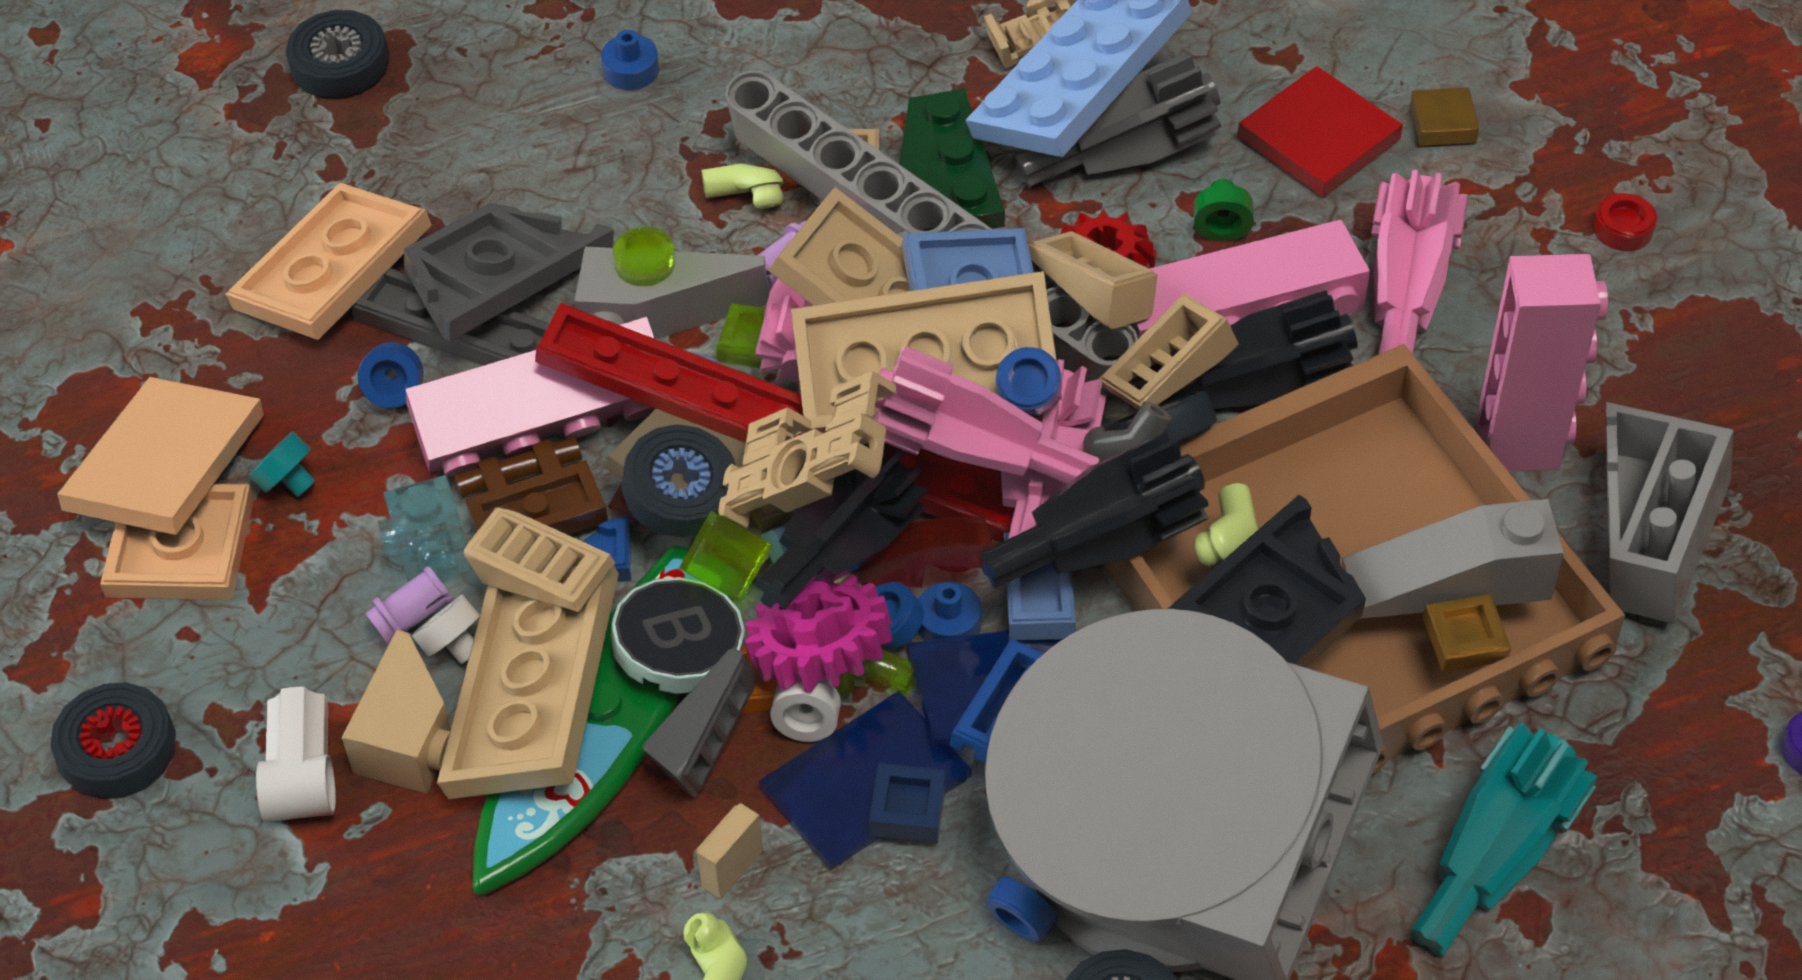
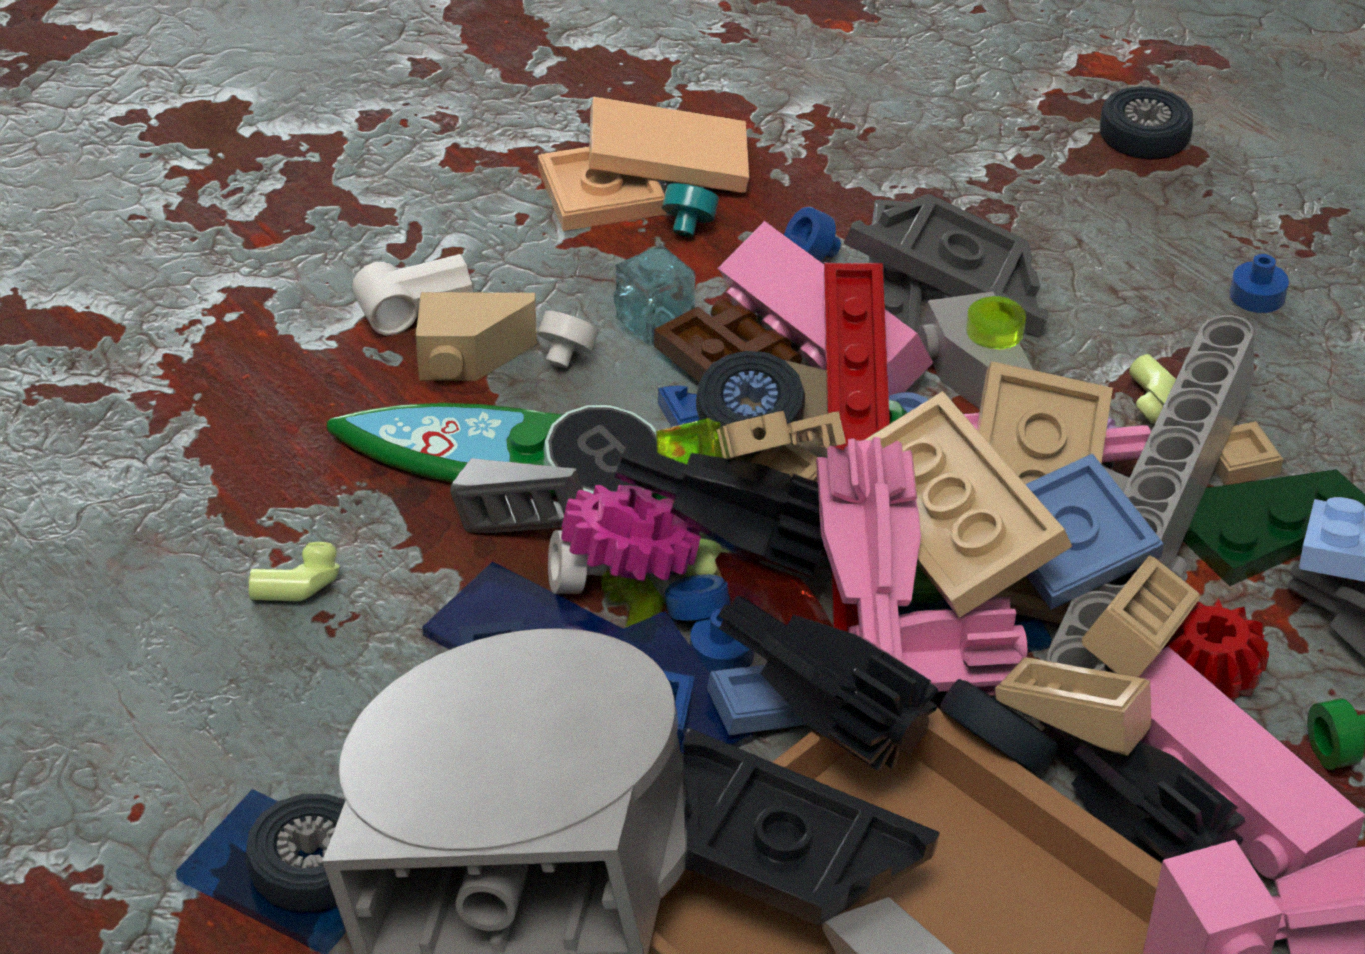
camera: 70 degrees right, 10 degrees down
black bush [50,682,176,799] -> none
light nougat tile [225,182,432,340] -> none
lavender pin [365,566,453,645] -> none
tan plate [437,564,619,799] -> none
tan slope [464,507,615,612] -> none
tan tile [696,803,763,899] -> none
blue tile [996,347,1062,416] -> none
dark grey arm [1083,401,1171,462] -> none
yellowish green arm [1193,483,1258,567] -> none

